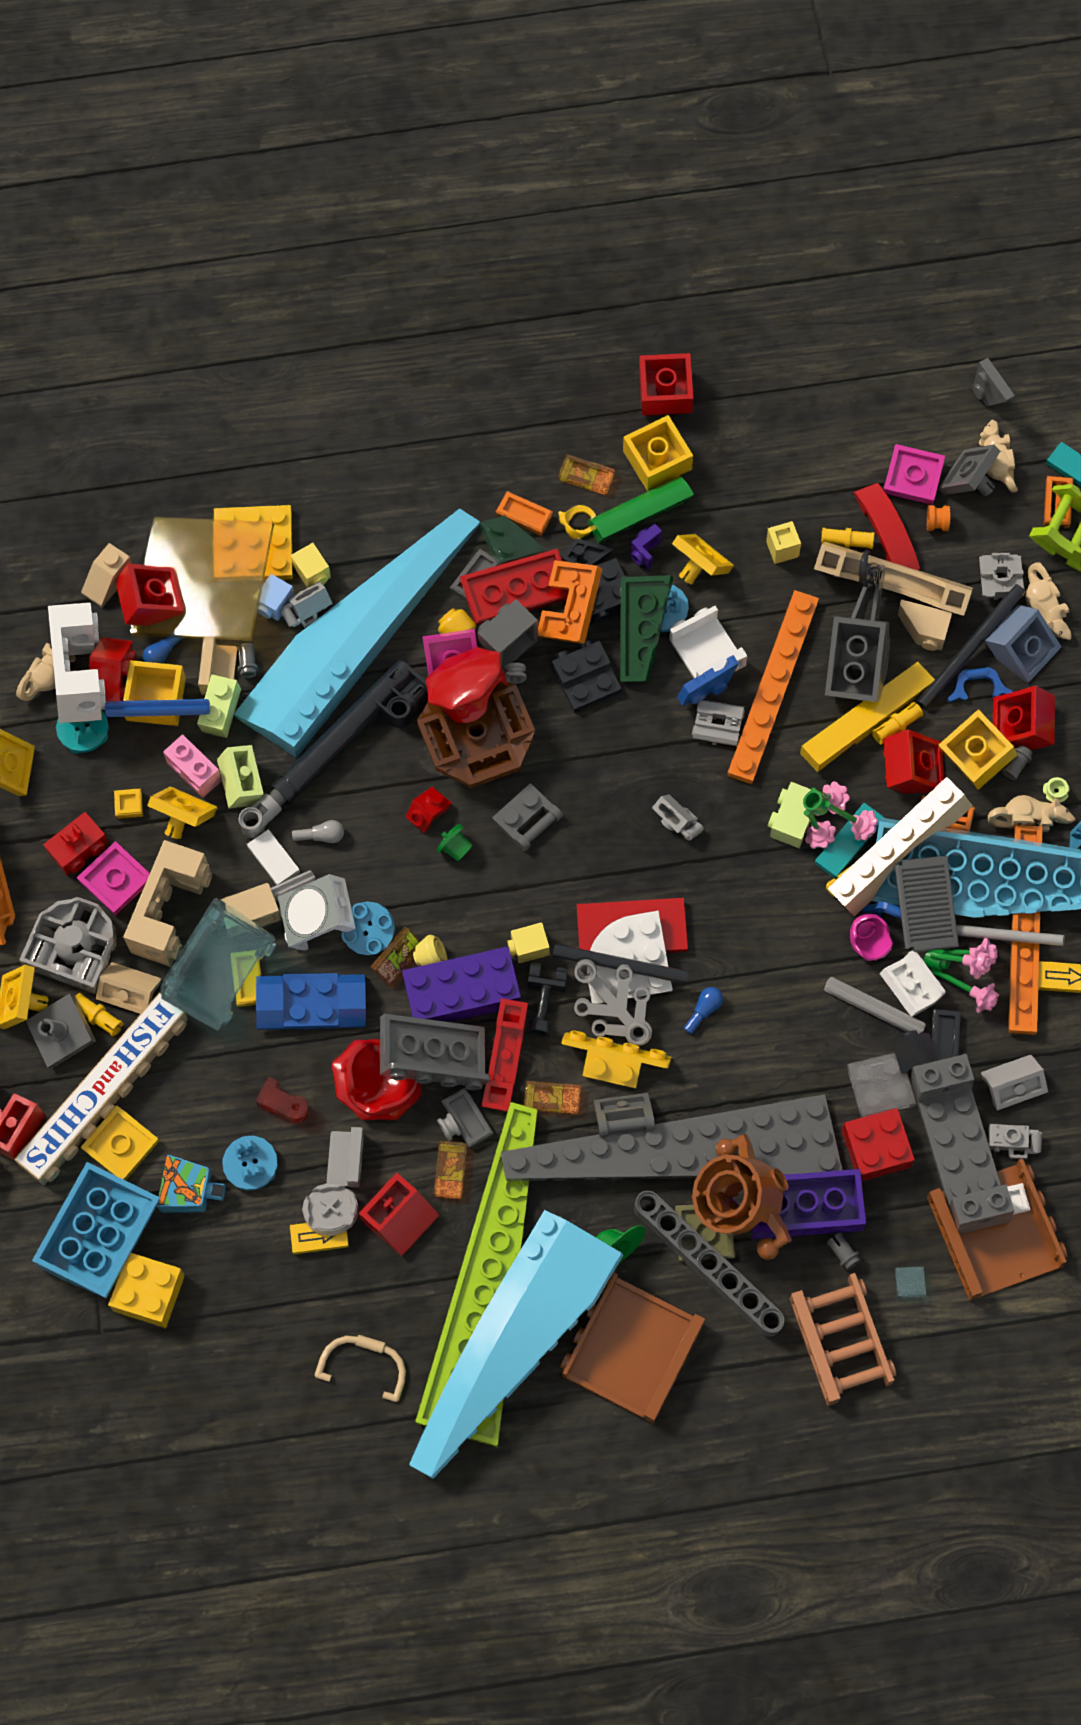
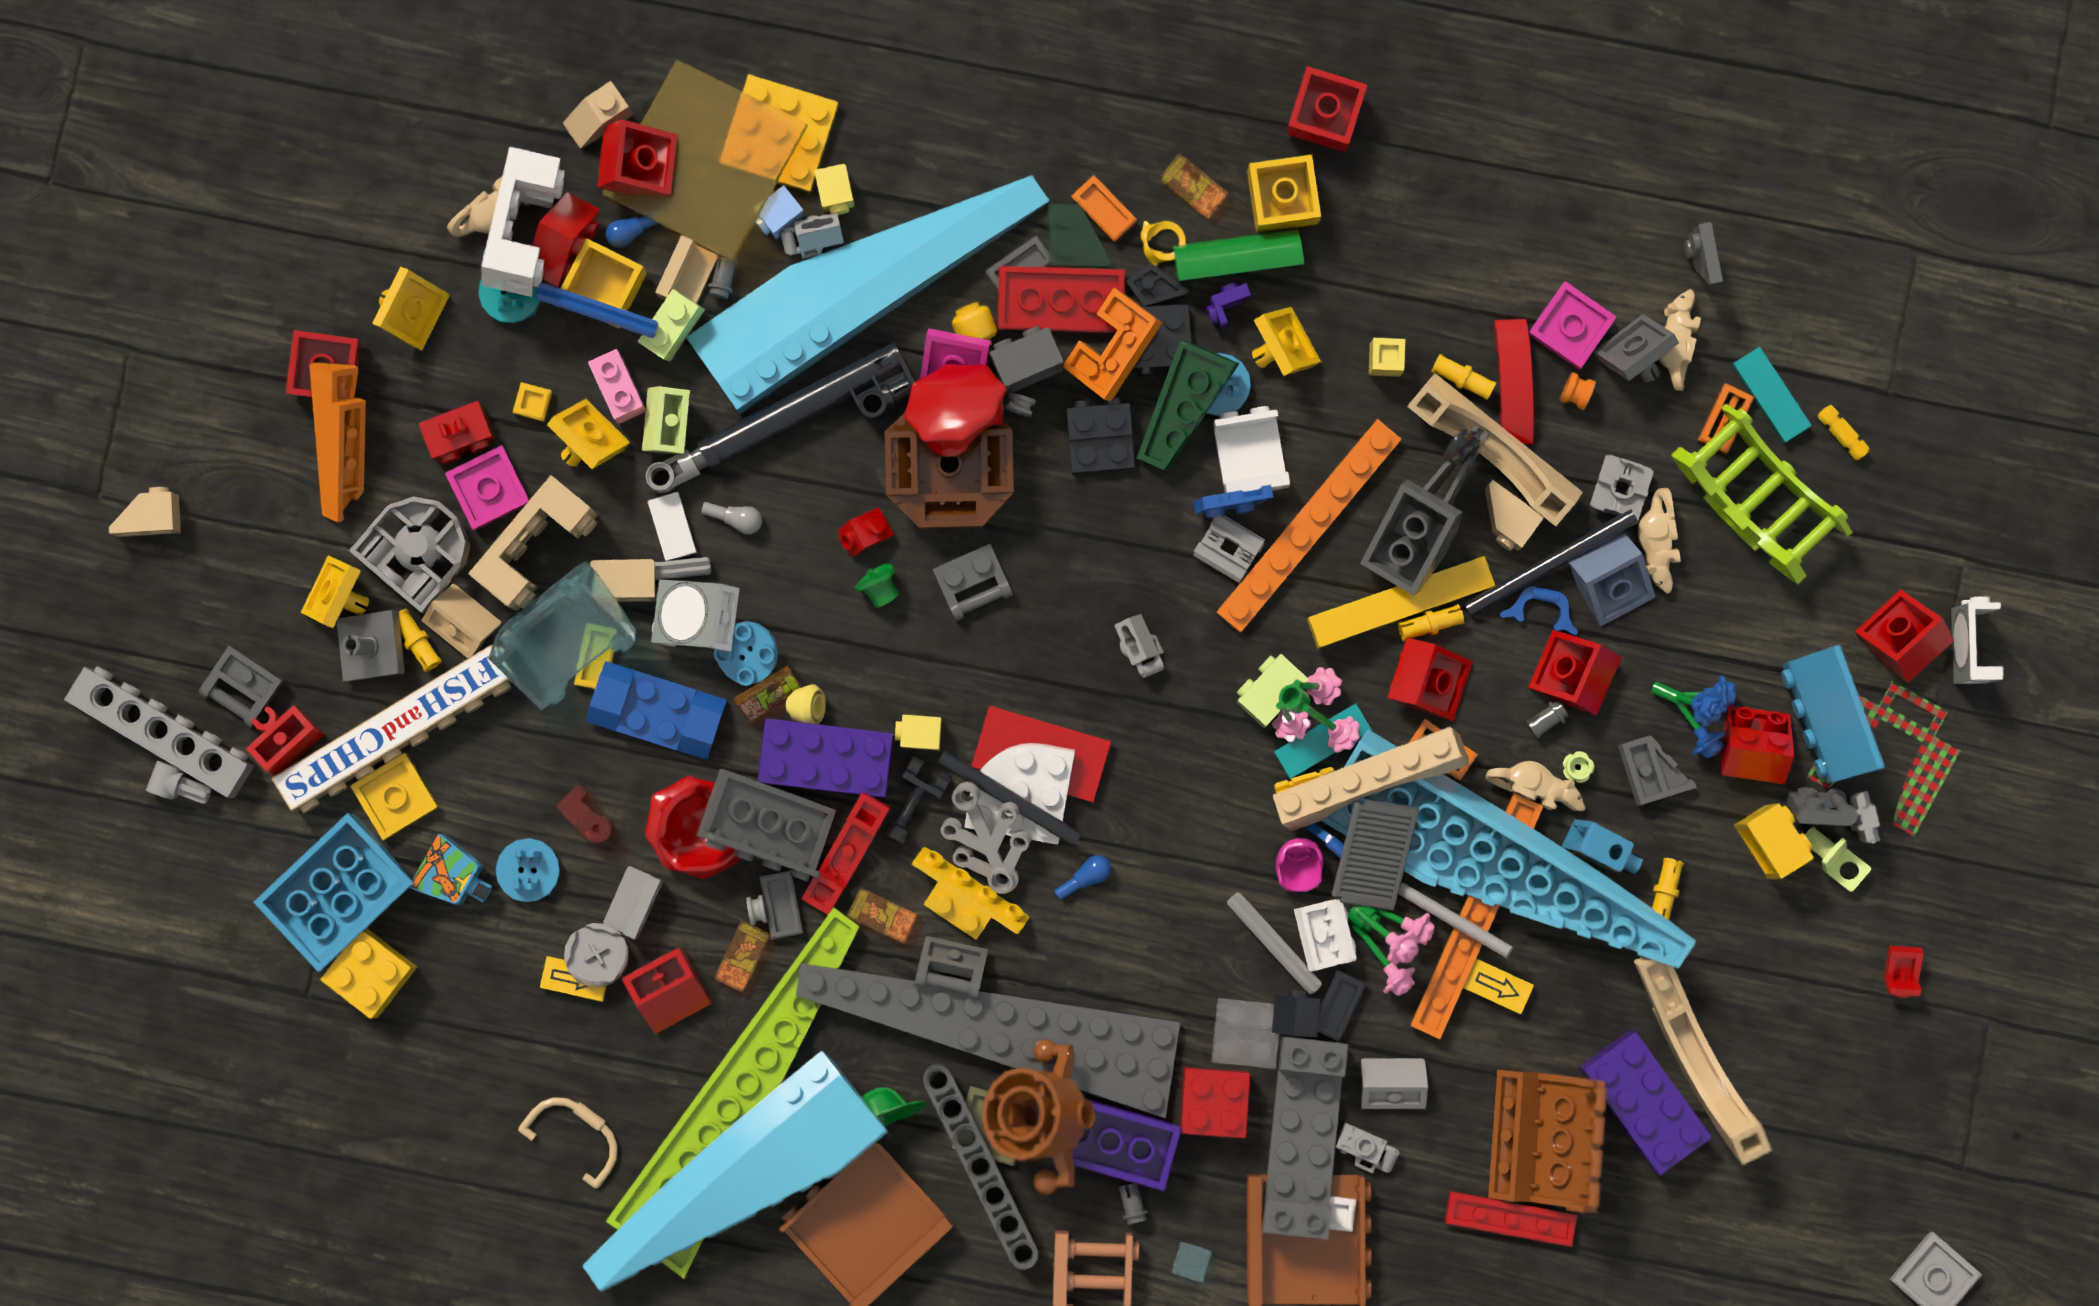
camera: 15 degrees right, 15 degrees up
yellow brick [939,709,1018,790] -> none

